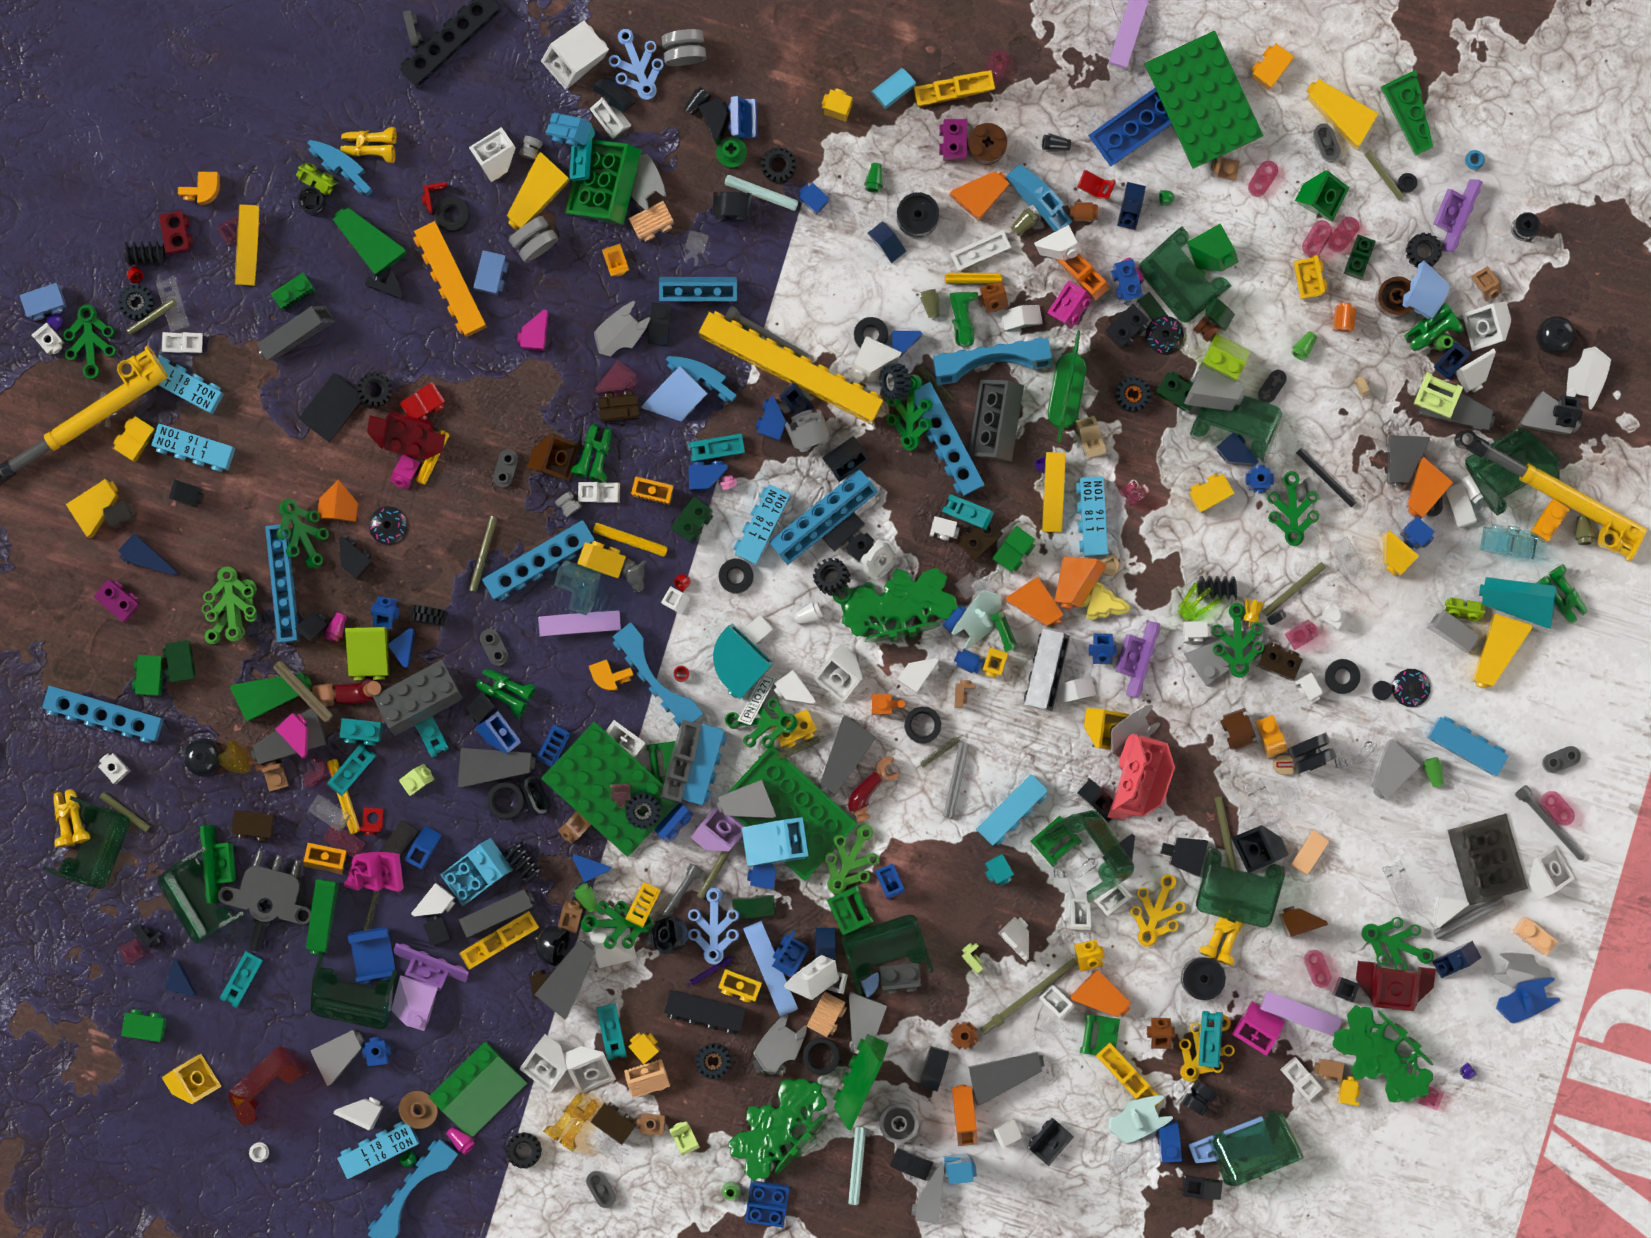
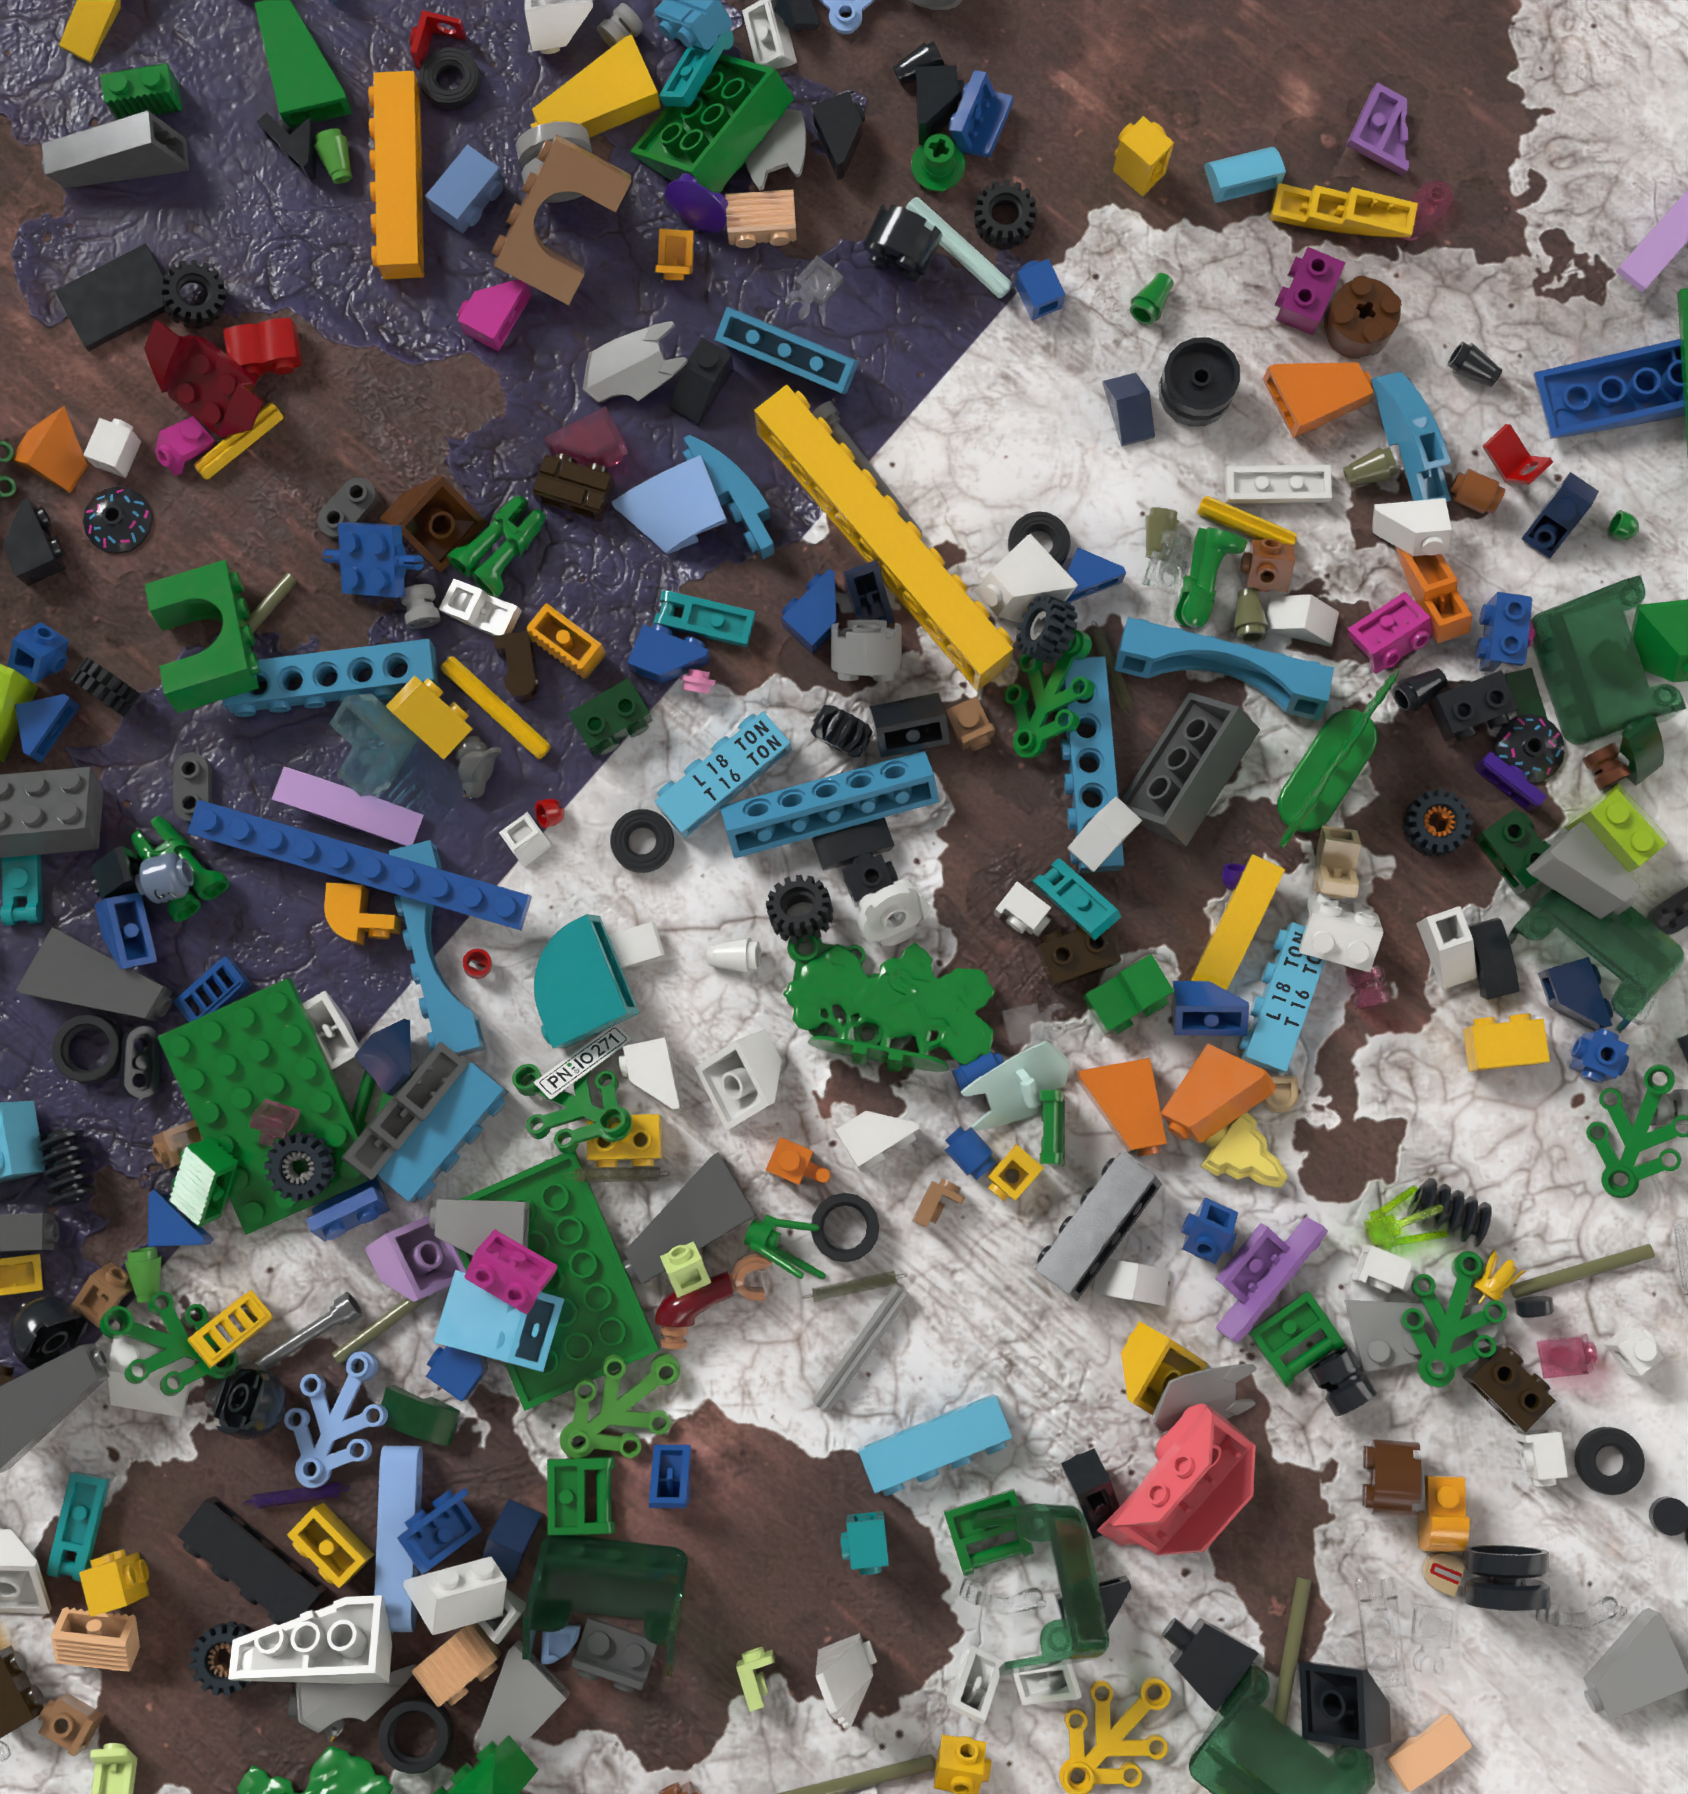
camera: 25 degrees right, 5 degrees down
none -> white brick [83,418,142,478]
none -> sand blue head [135,852,194,904]
none -> green arch [145,560,261,713]
none -> brick [169,1137,238,1227]
none -> blue plate [187,800,532,931]
none -> white wedge [228,1595,392,1684]
none -> bright green cone [314,129,353,184]
none -> blue plate [322,522,424,598]
none -> dark blue slope [354,1019,411,1096]
none -> dark pink bracket [464,1229,558,1314]
none -> medium nougat arch [491,134,632,305]
none -> dark brown leg [493,631,539,702]
none -> yellowish green bracket [660,1241,711,1298]
none -> dark purple dish [665,173,728,233]
none -> green plant [744,1214,826,1279]
none -> black gear [810,705,873,758]
none -> black slope [811,91,865,180]
none -> medium nougat bracket [945,696,995,751]
none -> white slope [1067,797,1142,873]
none -> clear plate [1142,529,1191,595]
none -> blue slope [1171,981,1250,1036]
none -> olive cone [1233,588,1269,643]
none -> green plate [1248,1291,1346,1388]
none -> white bracket [1299,893,1384,972]
none -> black wheel [1308,1347,1377,1417]
none -> medium lavender wing [1346,82,1409,176]
none -> black cone [1392,668,1448,712]
none -> white slope [1416,906,1477,990]
none -> black slope [1468,918,1520,1000]
none -> dark purple plate [1474,752,1547,812]

